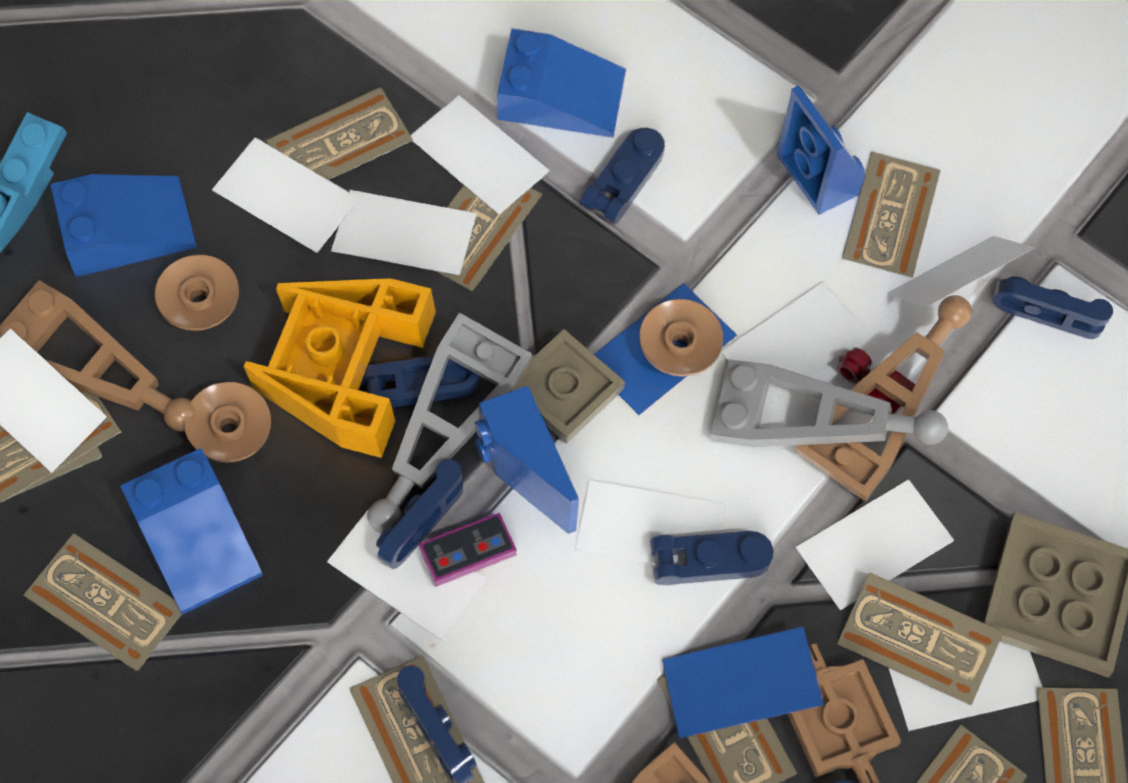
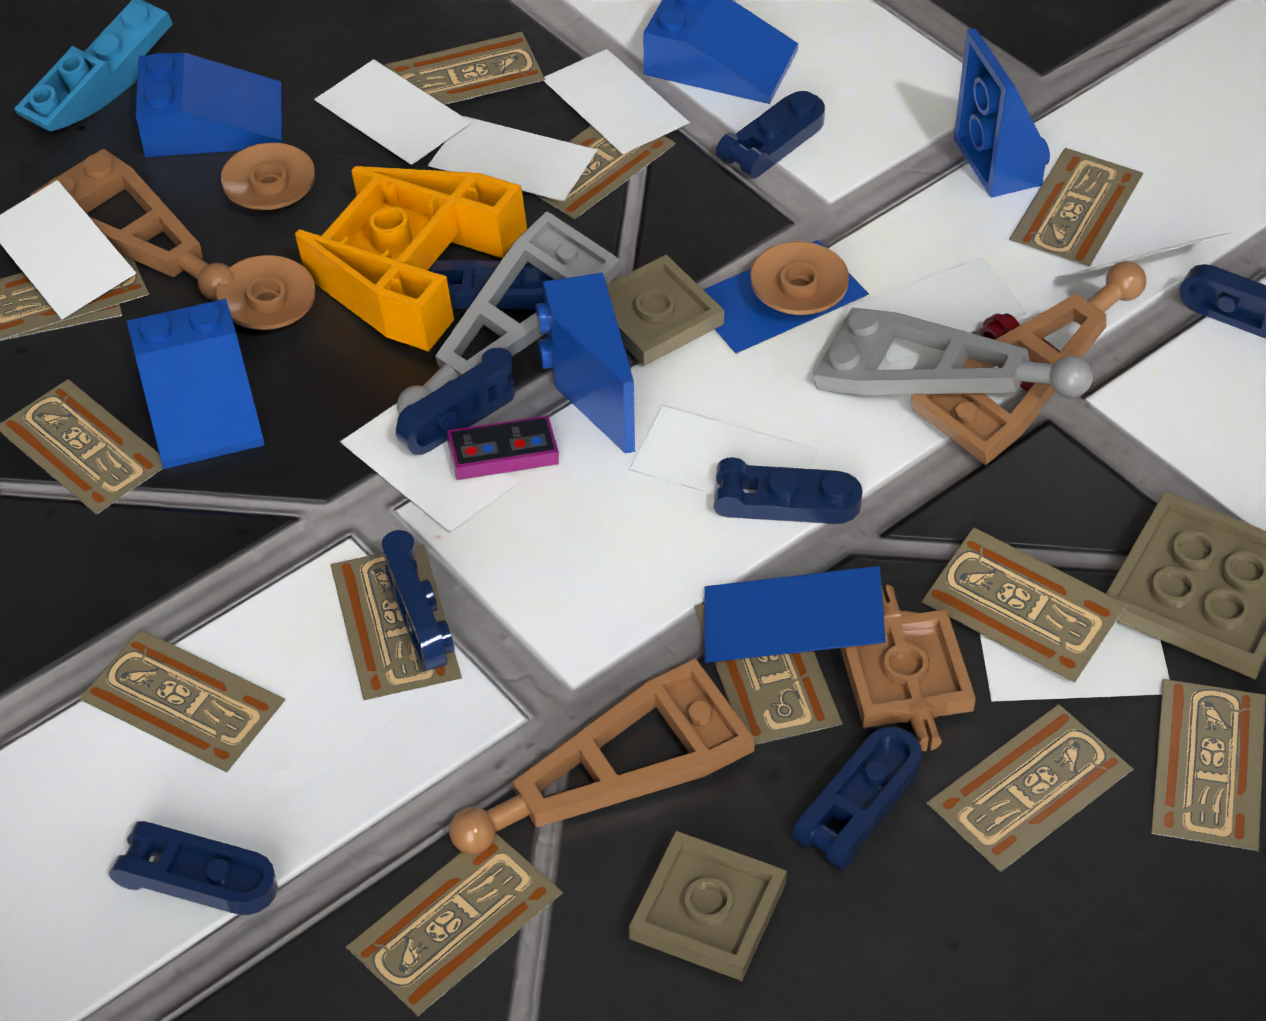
camera: 15 degrees right, 15 degrees down
white sticker [795,479,954,610] -> none

